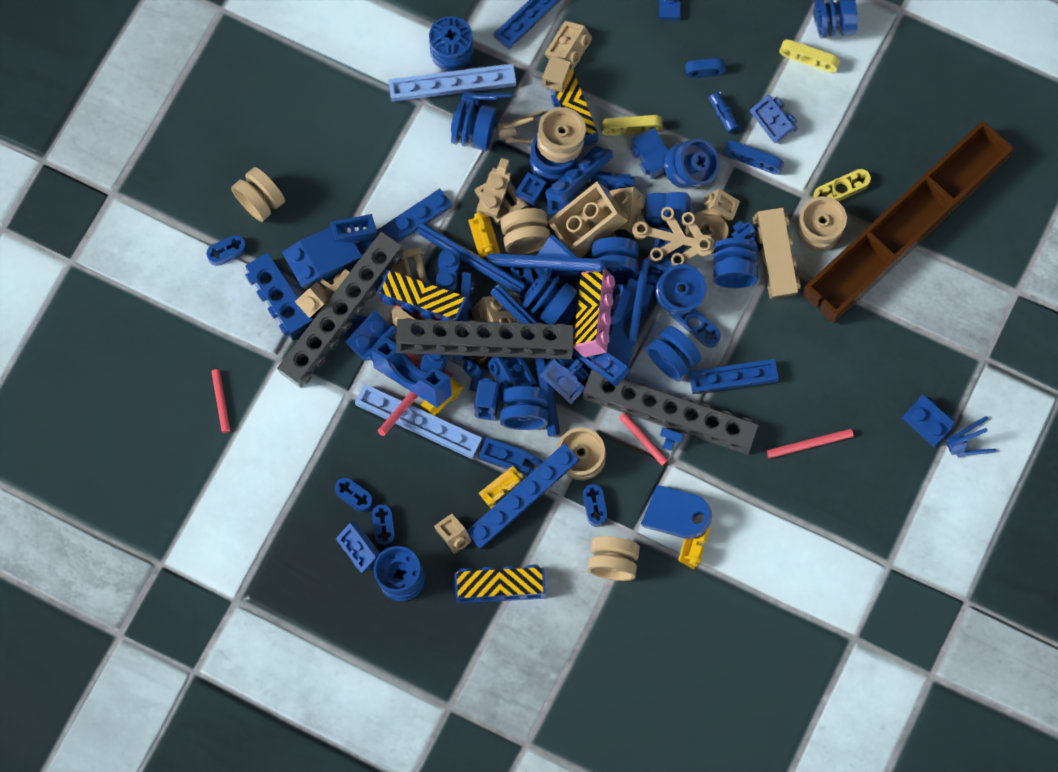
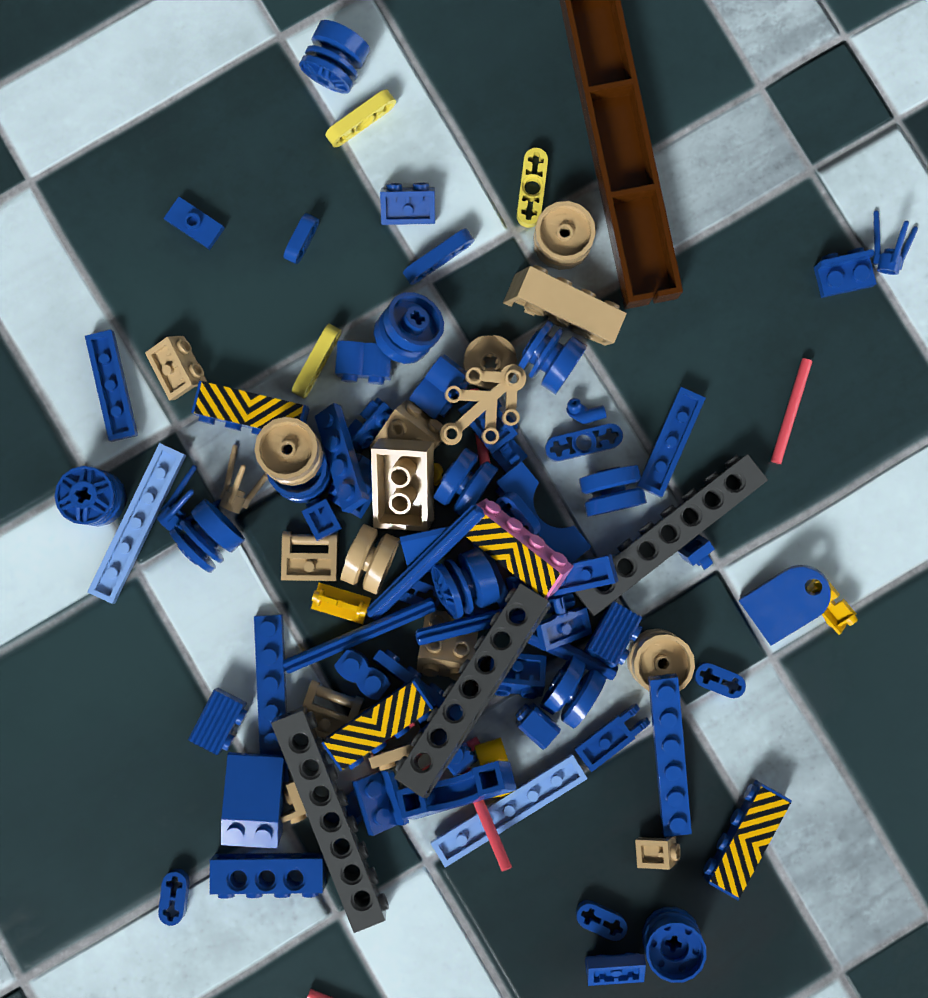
camera: 60 degrees left, 15 degrees up
tan wheel [231,167,285,222] -> none
tan brick [295,282,331,318] -> none
blue slope [330,214,377,242] -> none
blue beam [335,478,373,512] -> none
blue arm [462,360,483,392] -> none
tan hinge [476,158,511,218] -> none
yellow hinge [479,466,524,509] -> none
tan brick [542,56,571,93] -> none
tan wheel [587,536,640,581] -> none
coral bar [619,412,669,466] -> none
blue bar [628,259,650,343] -> none
blue wheel [655,264,706,315] -> none
tan bracket [703,189,740,221] -> none
blue pin [708,92,740,134] -> none
blue gear [731,221,758,242] -> none
none -> blue brick [188,688,248,755]
none -> blue arm [566,398,607,424]
none -> blue brick [583,601,642,668]

